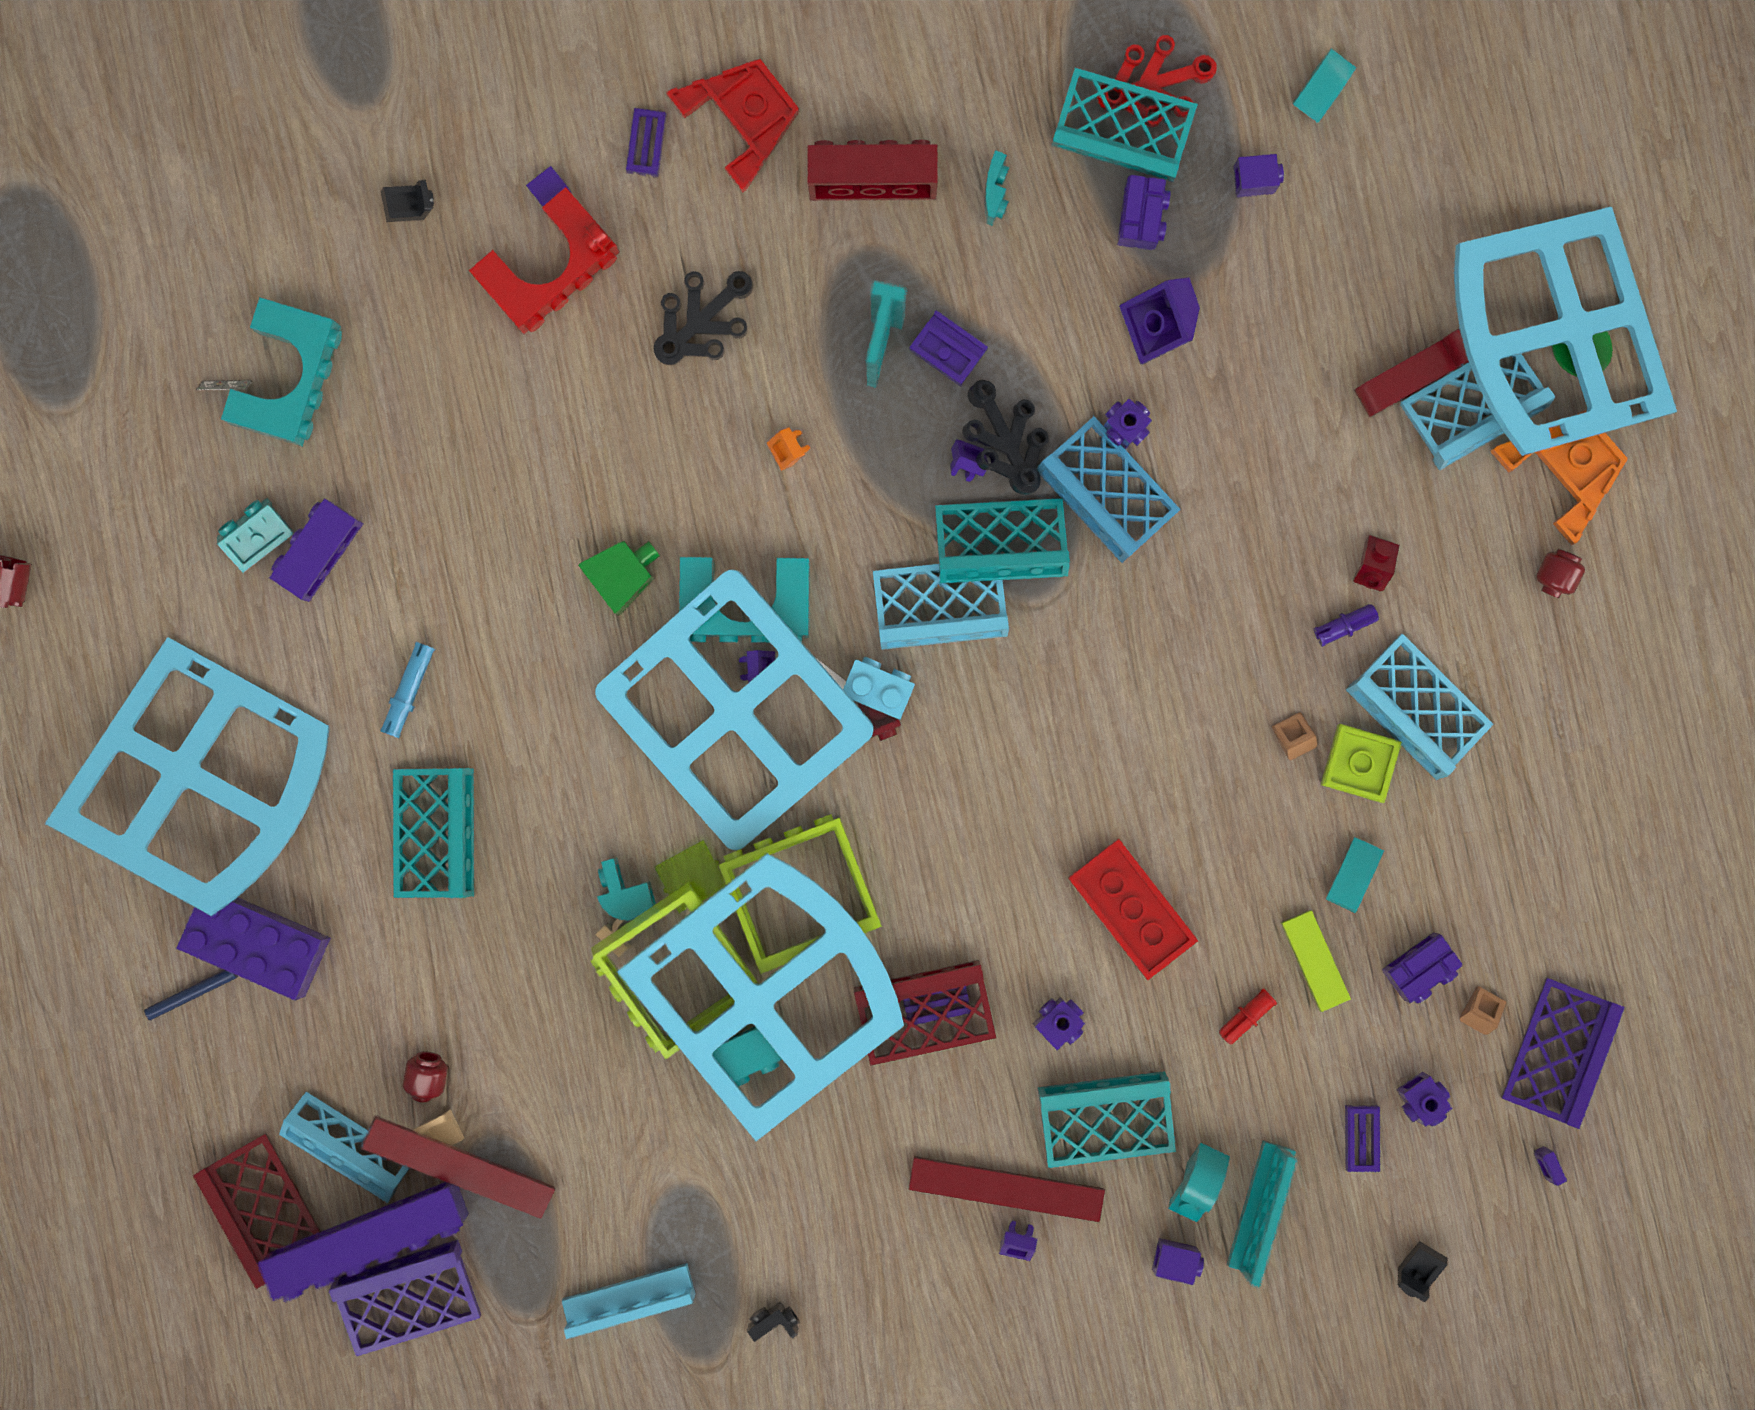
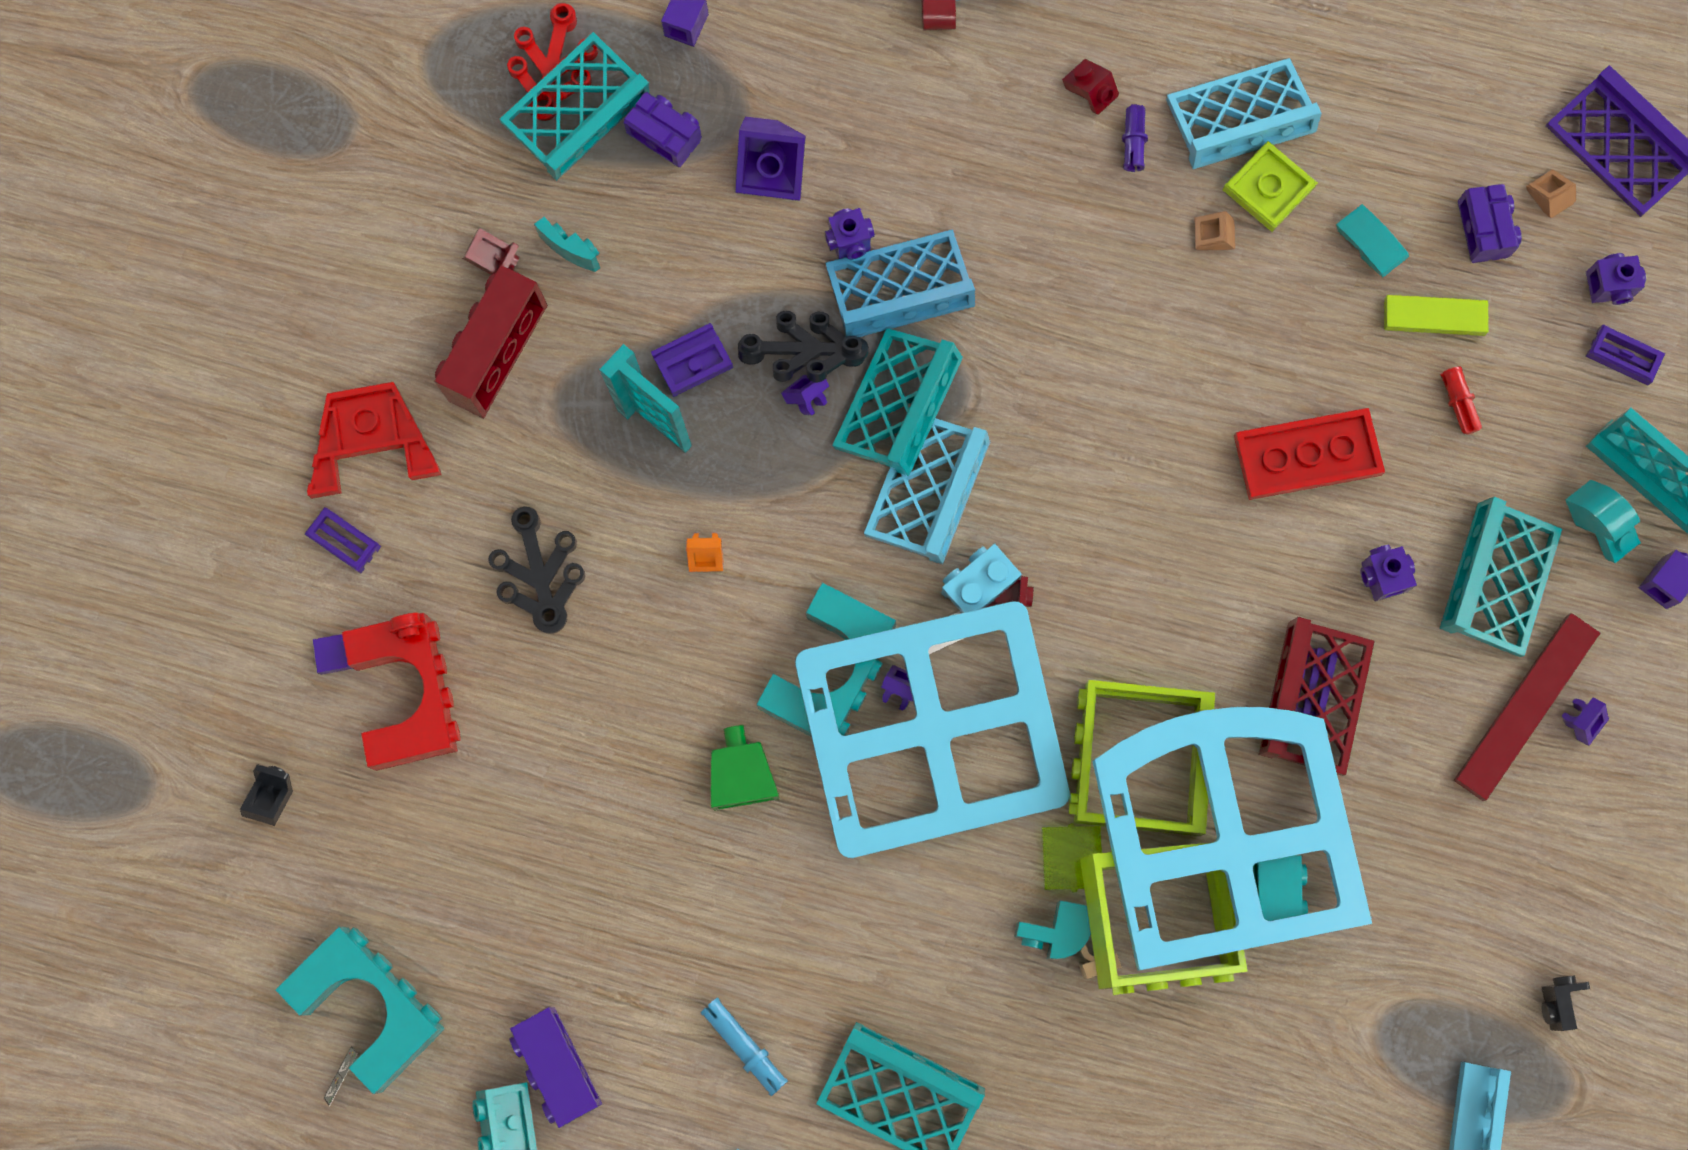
camera: 60 degrees left, 10 degrees down
none -> bracket [462,228,519,275]

